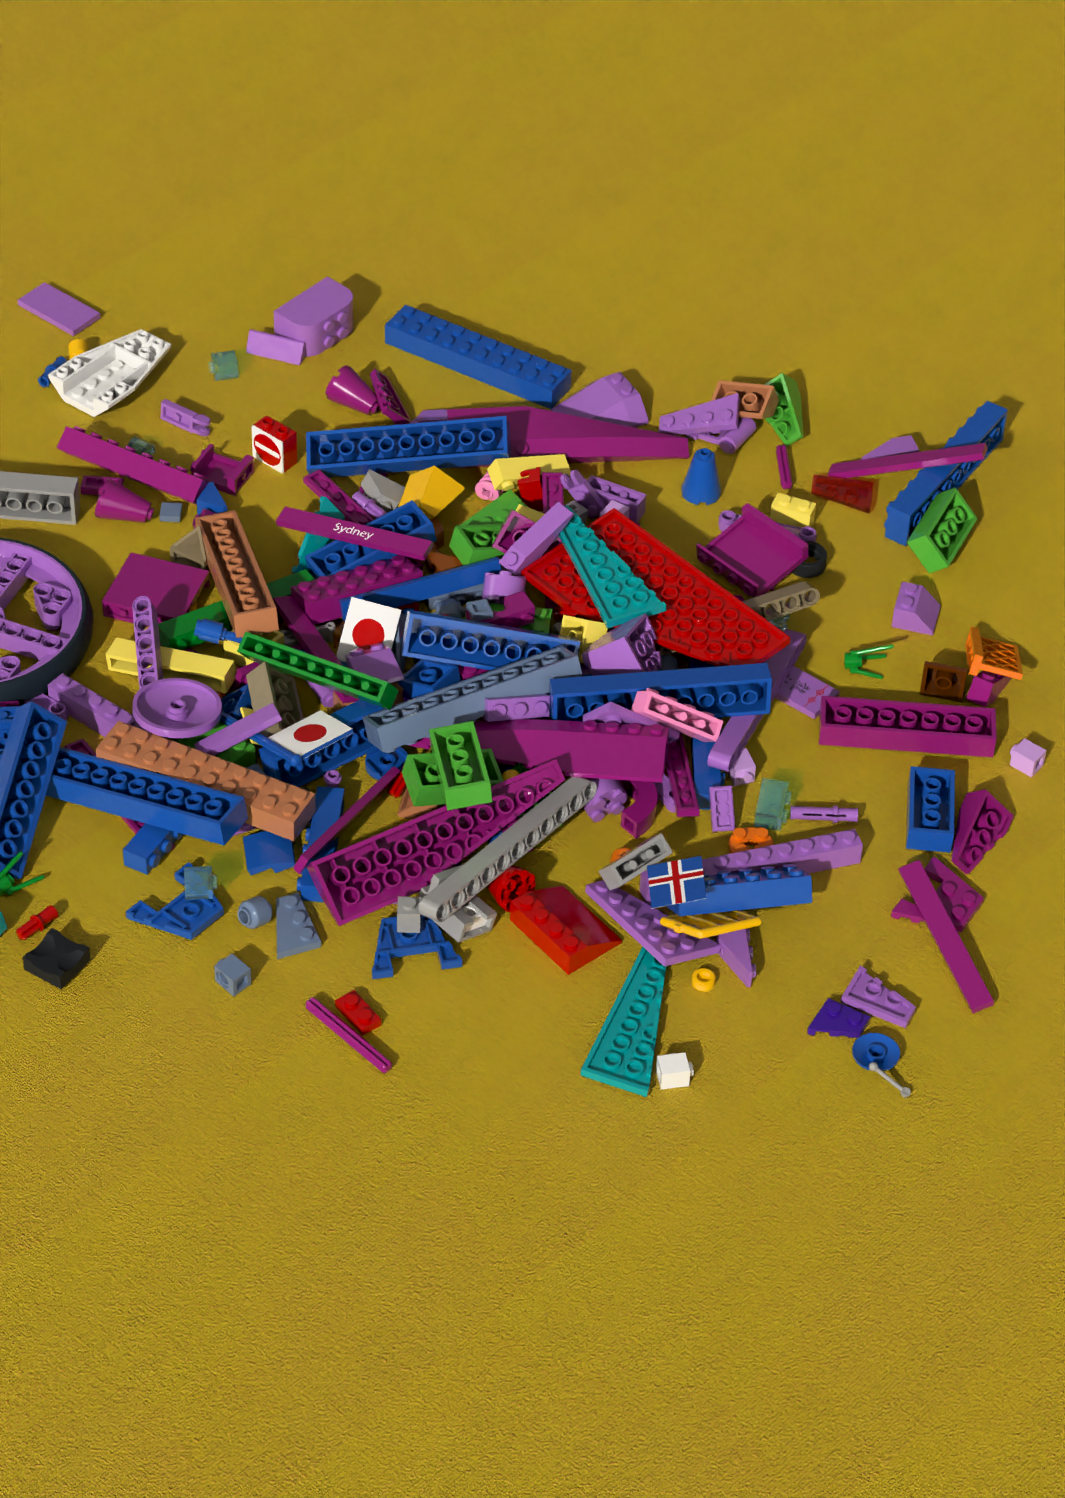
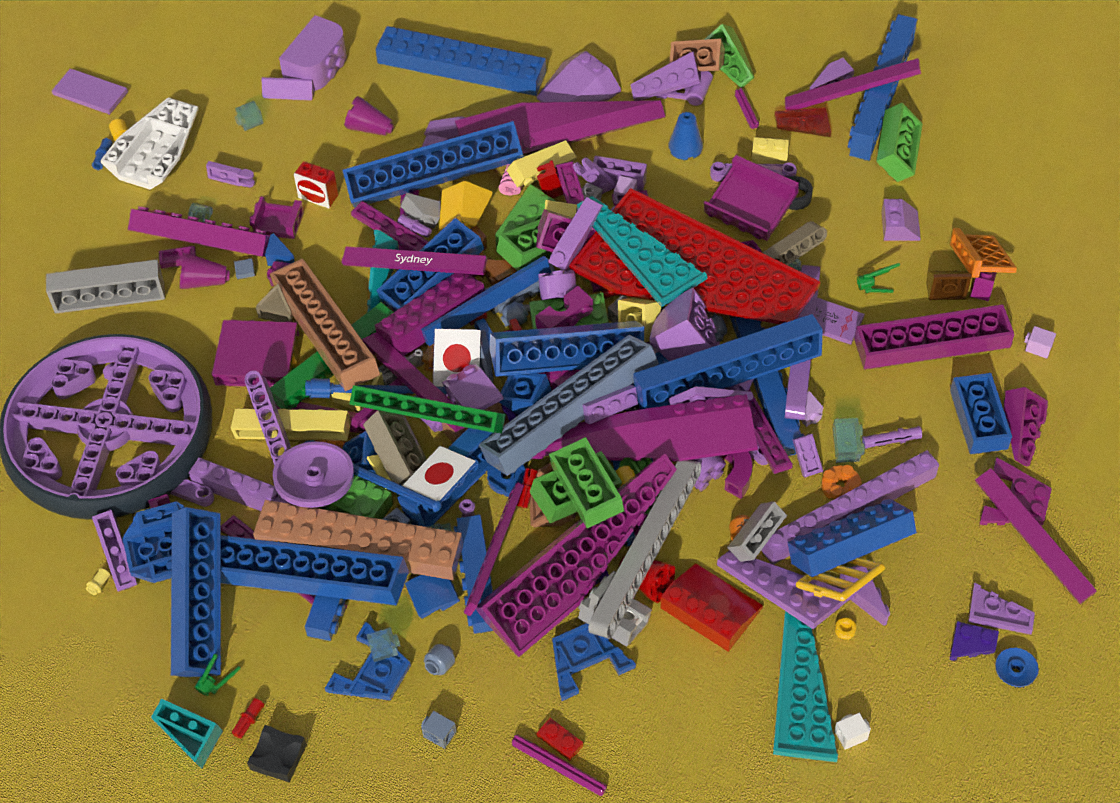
camera: 10 degrees left, 10 degrees up
medium lavender tile [194,703,282,756] -> none
sand blue wing [276,893,321,959] -> none
magenta wing [370,369,412,425] -> none
light grey brick [397,896,421,933] -> none
sand blue tile [466,599,493,621] -> none
bright pink brick [631,688,723,742] -> none
sticker [647,856,707,908] -> none
light grey hinge [869,1062,911,1098] -> none

